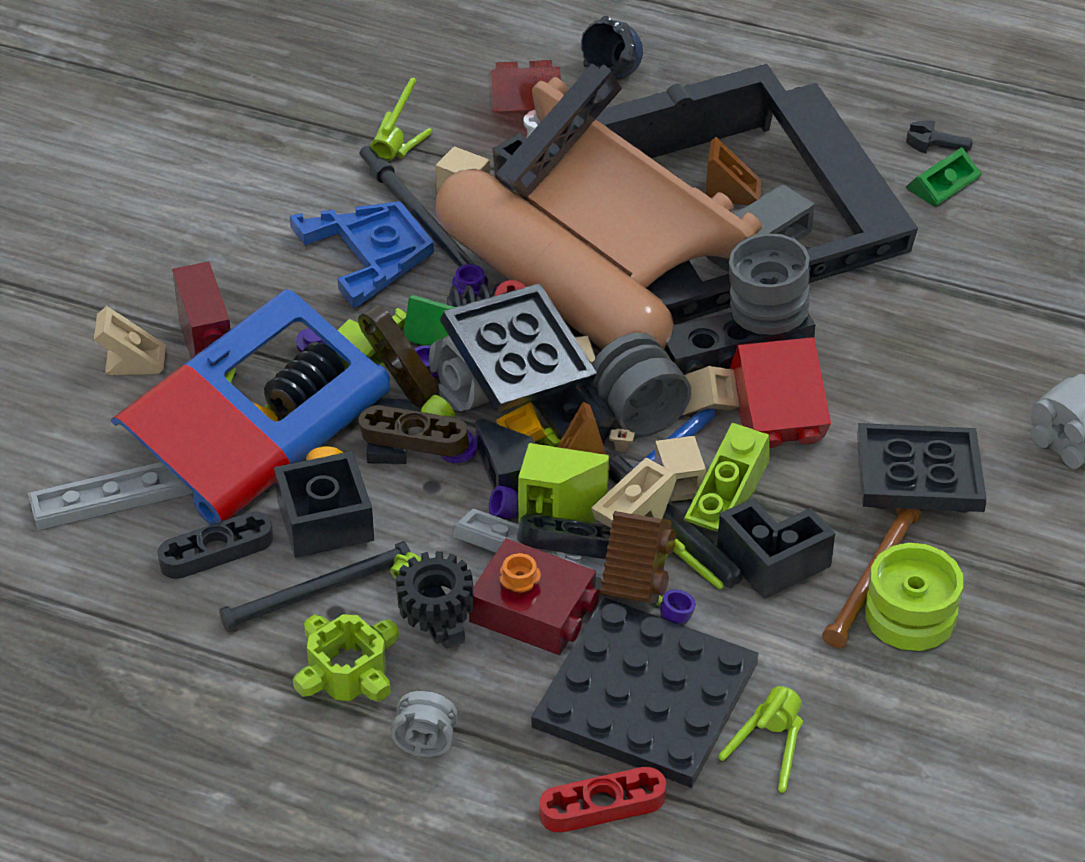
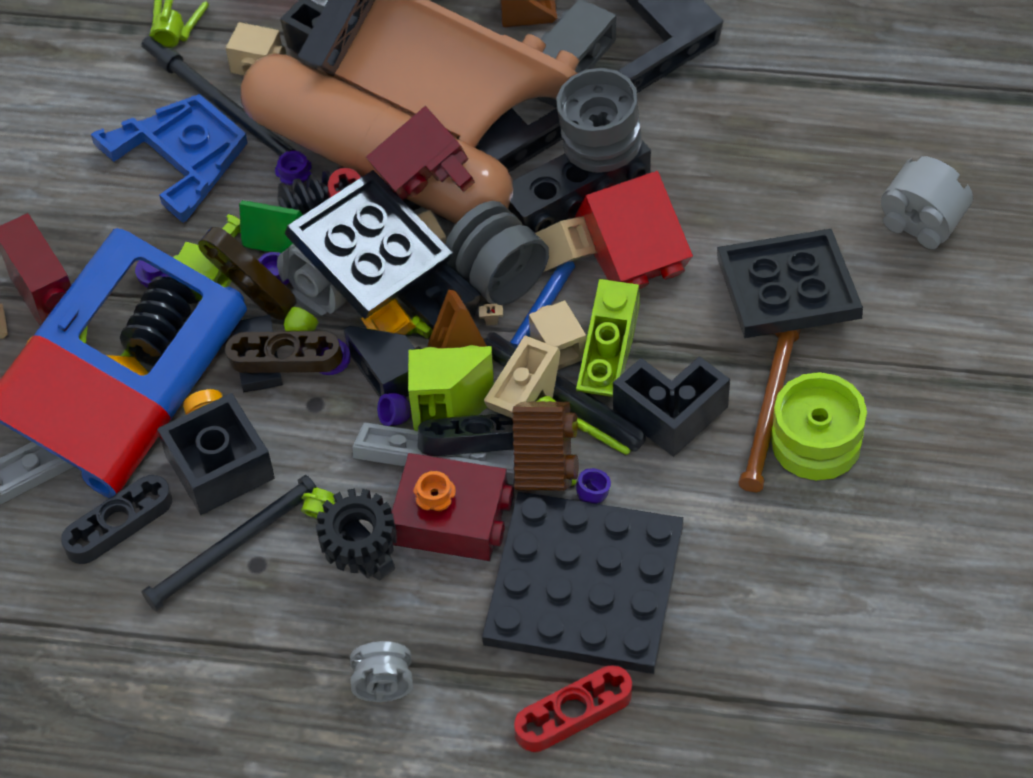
camera: 10 degrees left, 10 degrees up
lime piece [293,614,399,702] -> none
lime plant [718,686,803,793] -> none
none -> dark red hinge [366,105,475,201]

